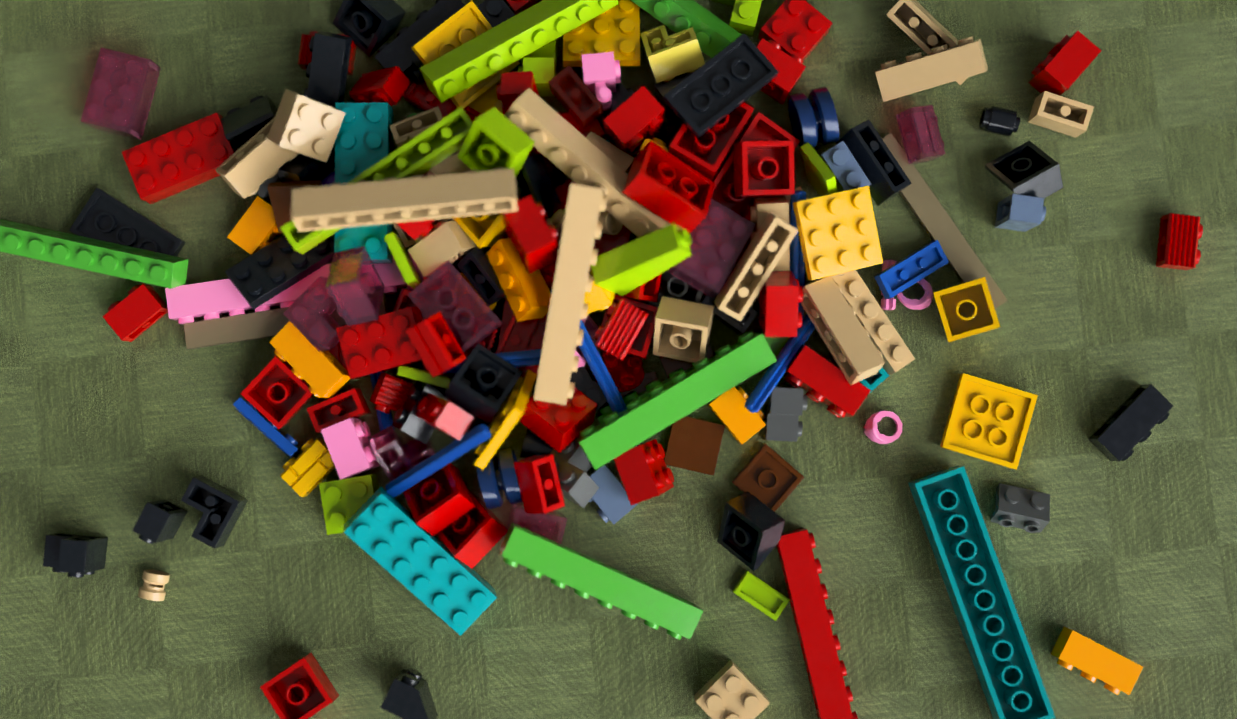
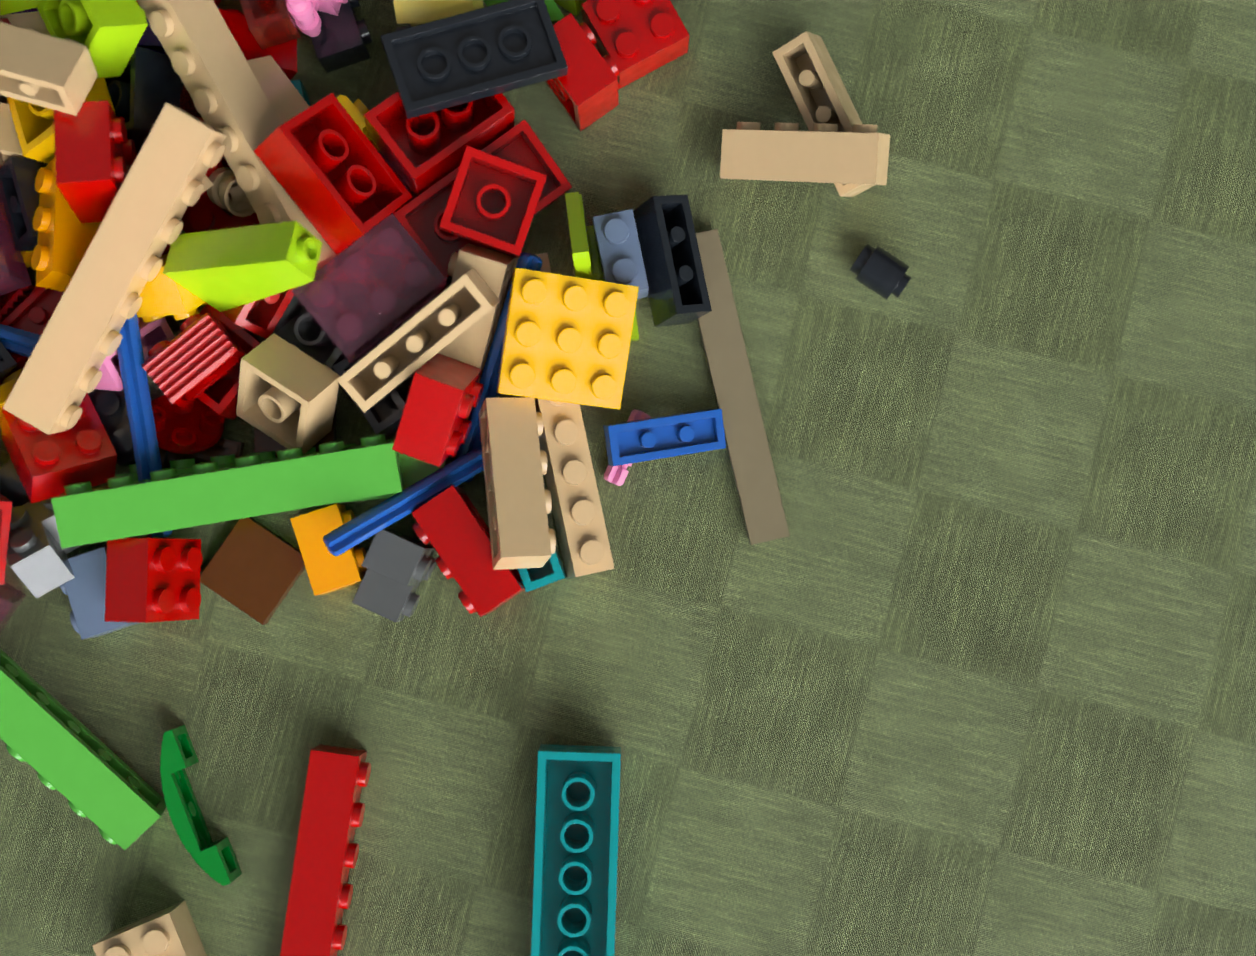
camera: 20 degrees right, 0 degrees up
red brick [603,86,665,157] -> none
black slope [717,492,785,571] -> none
reddish brown tile [732,443,805,512] -> none
lime tile [732,570,790,621] -> none
dark blue wheel [787,86,839,150] -> none
bright pink piece [864,410,902,444] -> none
clear pink brick [896,105,946,165] -> none
bright pink piece [897,278,933,310] -> none
yellow brick [933,277,1000,342] -> none
yellow plate [940,373,1038,470] -> none
black slope [985,141,1063,198] -> none
dark grey bracket [990,483,1050,533] -> none
sand blue brick [995,194,1046,232] -> none
red brick [1028,31,1102,95] -> none
tan brick [1028,91,1094,138] -> none
black brick [1088,384,1173,461] -> none
red brick [1156,213,1203,270] -> none
none -> green slope [160,725,242,886]

